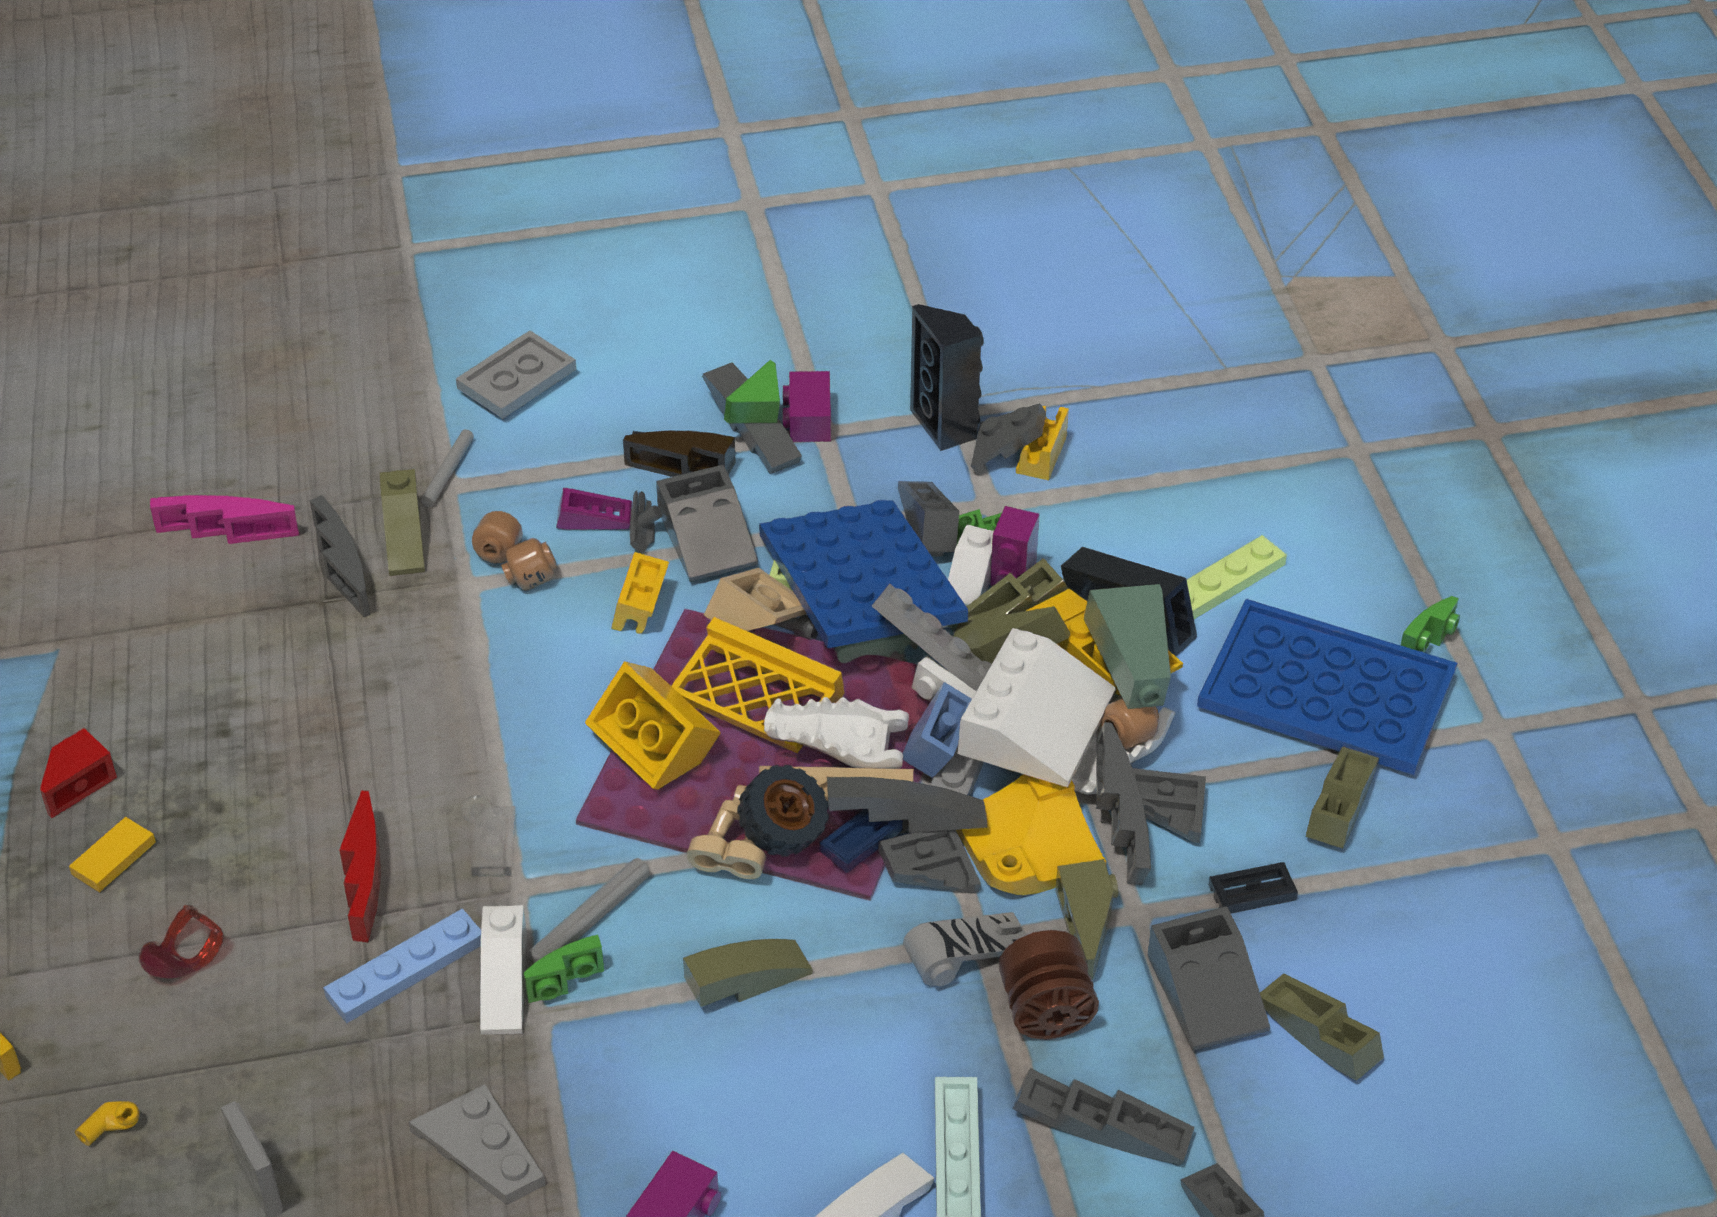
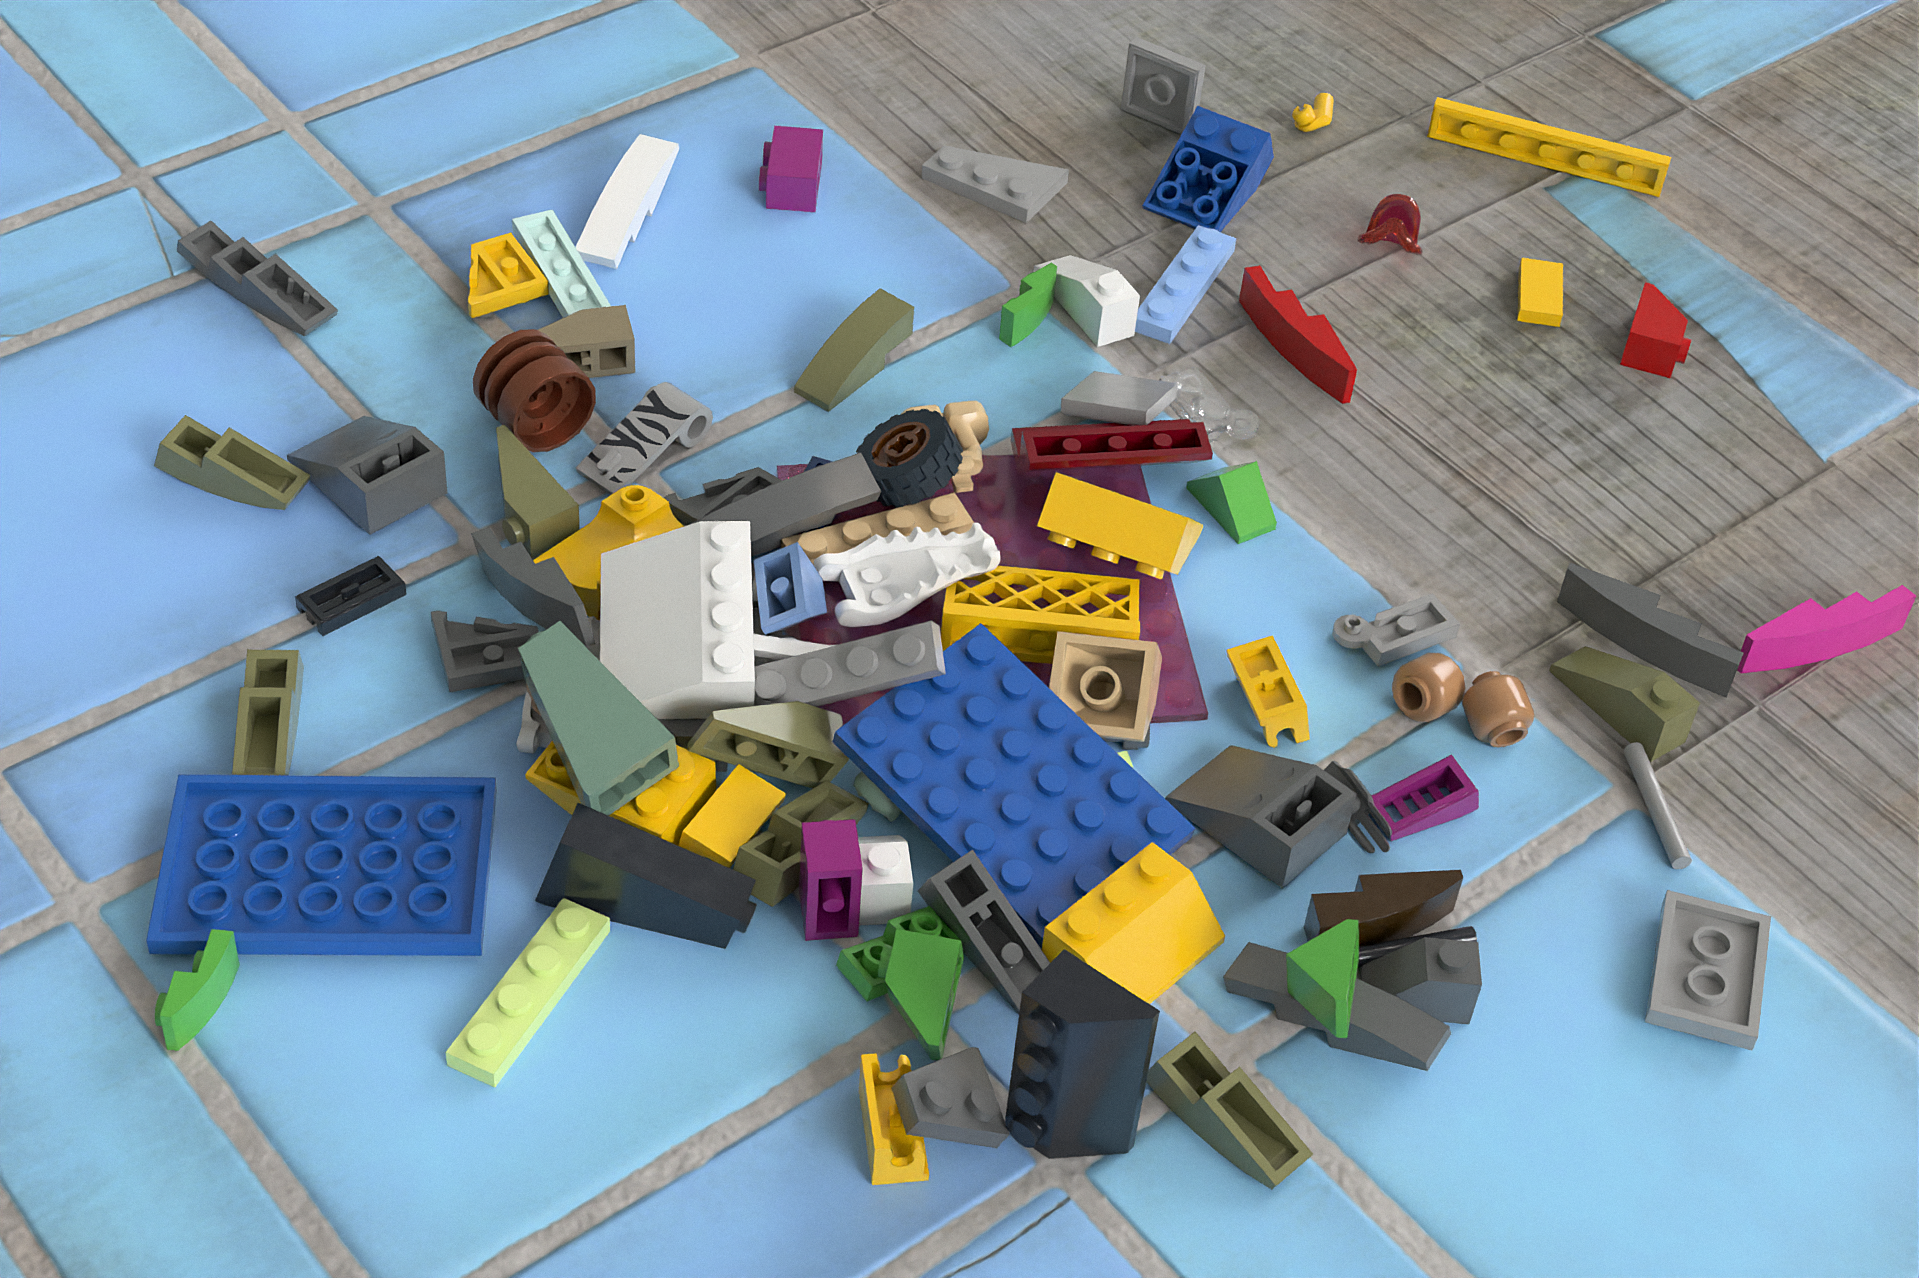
camera: 150 degrees right, 0 degrees up
light grey axle [529,858,650,964] -> none
magenta brick [783,371,831,442] -> none
dark grey slope [1012,1068,1195,1165] -> none
none -> yellow wing [468,232,549,318]
none -> dark tan slope [538,305,635,378]
none -> bright green slope [878,929,964,1061]
none -> dark red slope [1010,419,1213,472]
none -> yellow slope [1042,842,1225,1004]
none -> light grey tile [1061,371,1177,426]
none -> blue slope [1142,106,1274,232]
none -> olive slope [1146,1031,1313,1190]
none -> bright green slope [1186,461,1277,544]
none -> light grey hinge [1333,593,1460,666]
none -> dark grey slope [1360,937,1482,1024]

